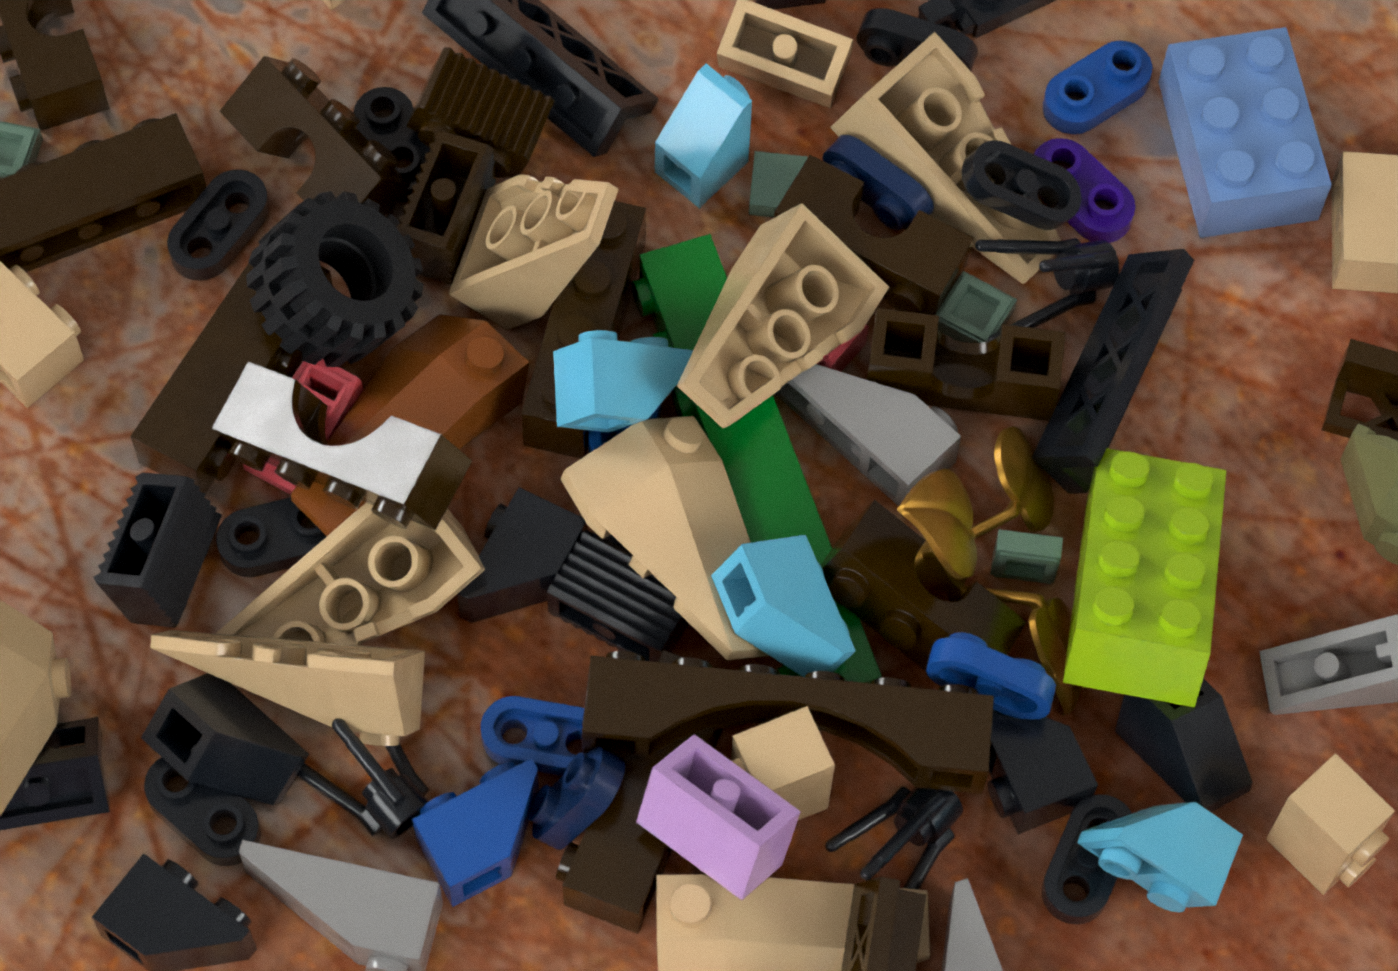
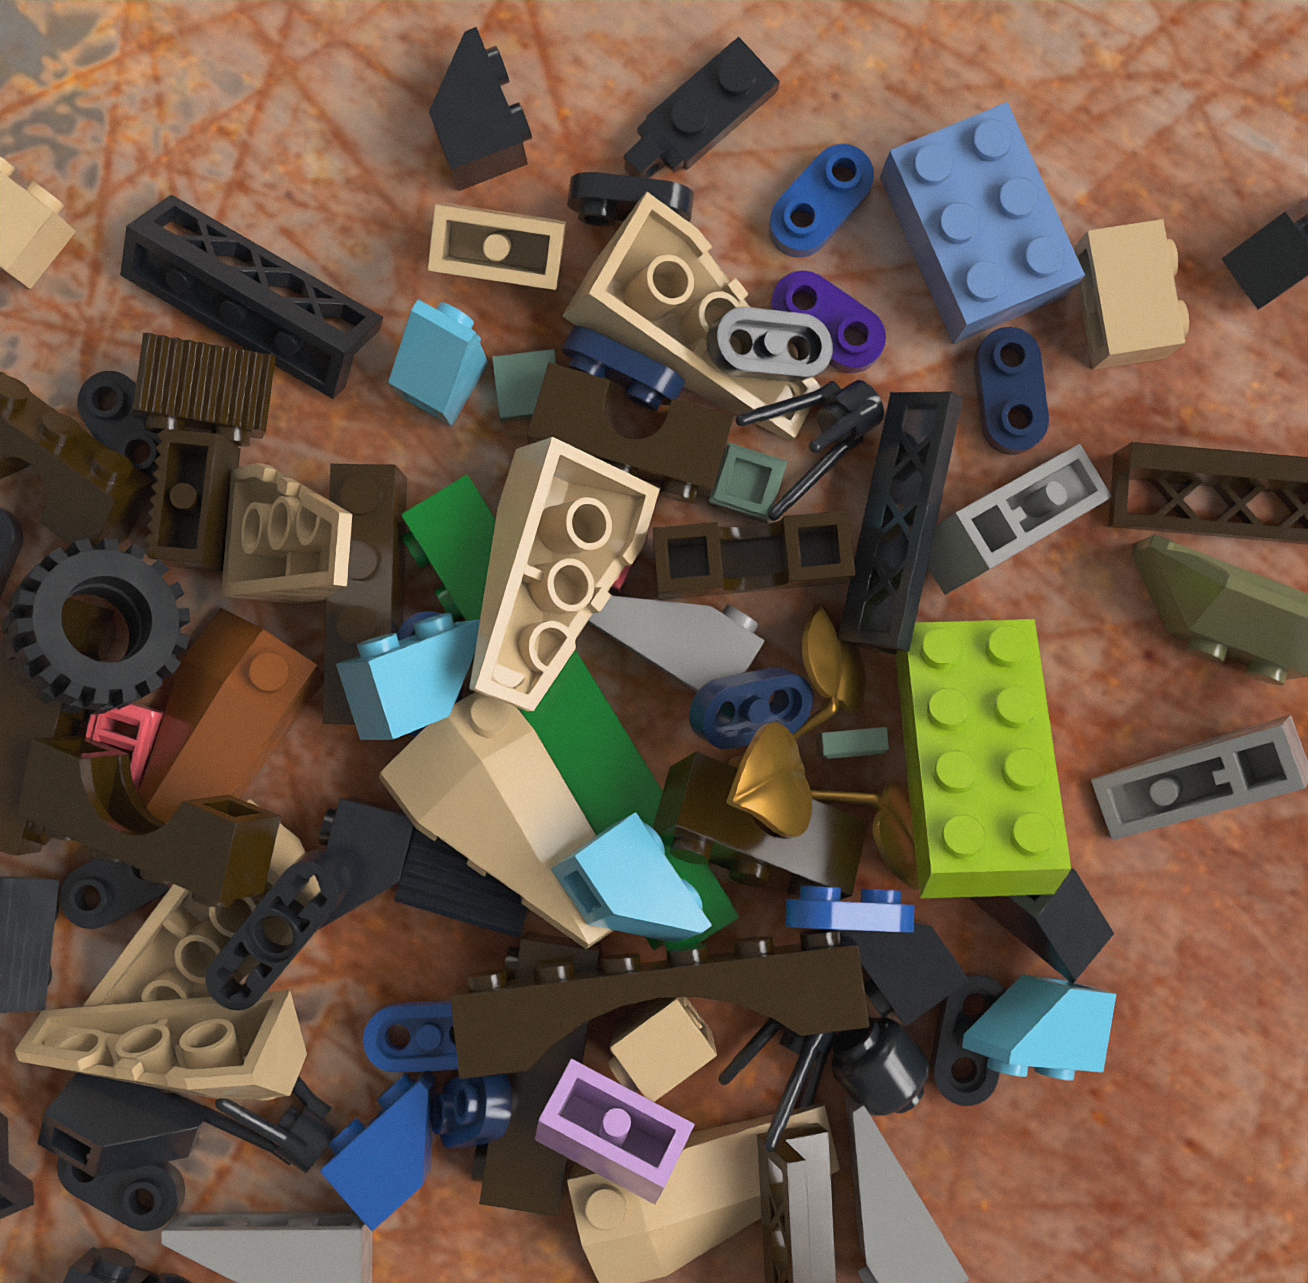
camera: 10 degrees left, 20 degrees up
tan brick [1266,753,1395,895] -> none
none -> black beam [205,850,350,1011]
none -> dark blue plate [689,667,813,749]
none -> black head [831,1016,929,1116]
none -> light grey slope [927,444,1112,595]
none -> dark blue plate [974,327,1049,455]

